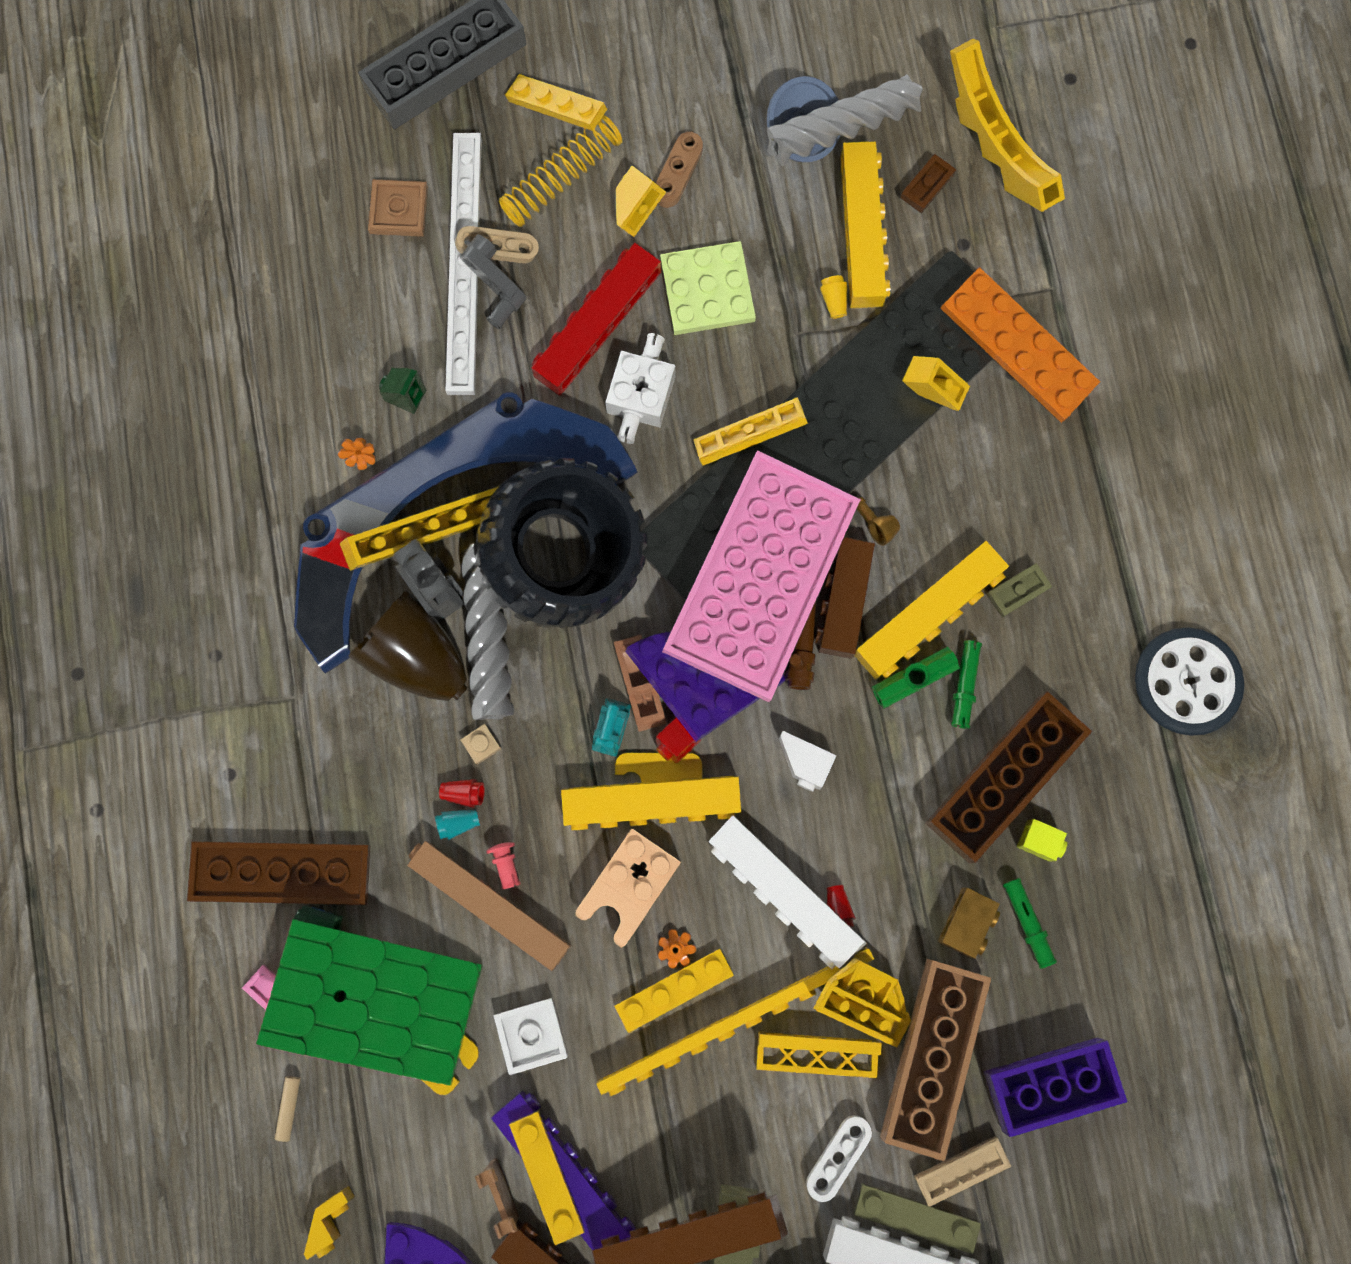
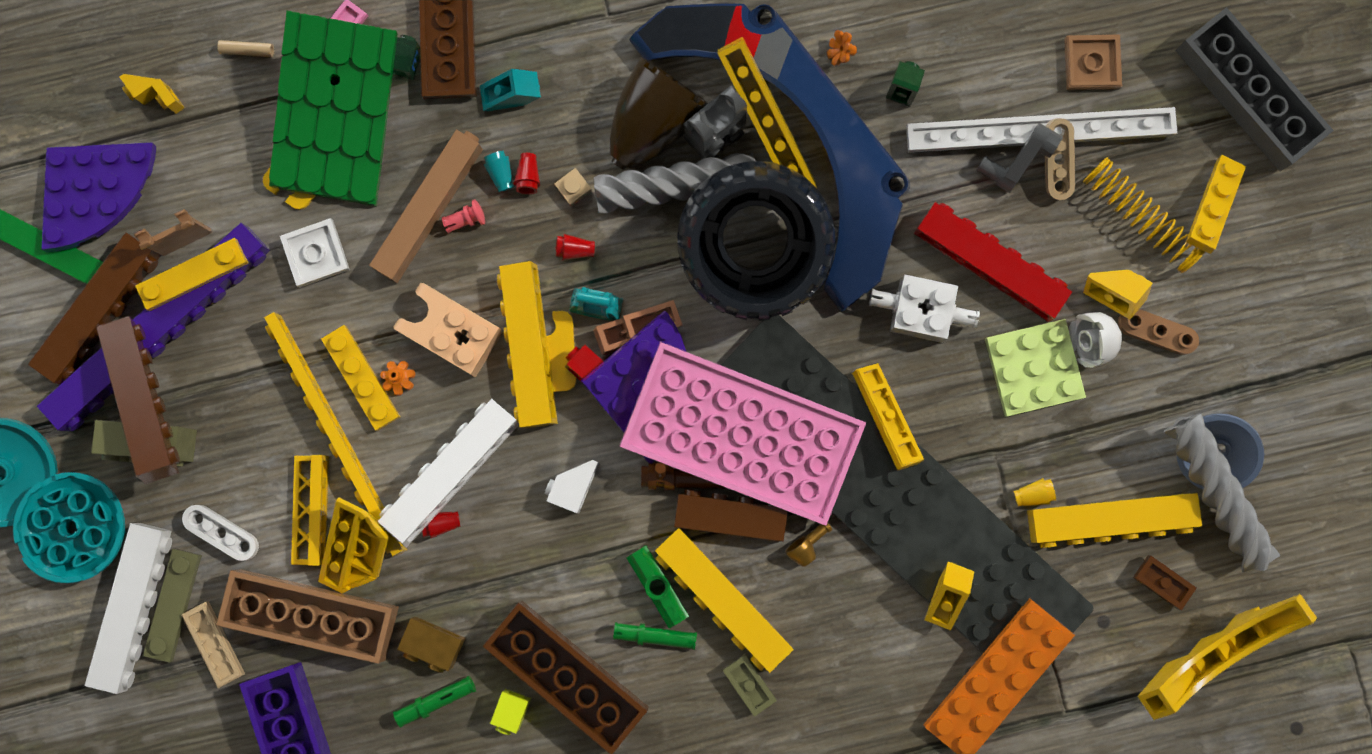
camera: 90 degrees right, 5 degrees up
none -> teal slope [480,69,541,111]
none -> red cone [555,234,595,260]
none -> white cylinder [1069,312,1122,368]

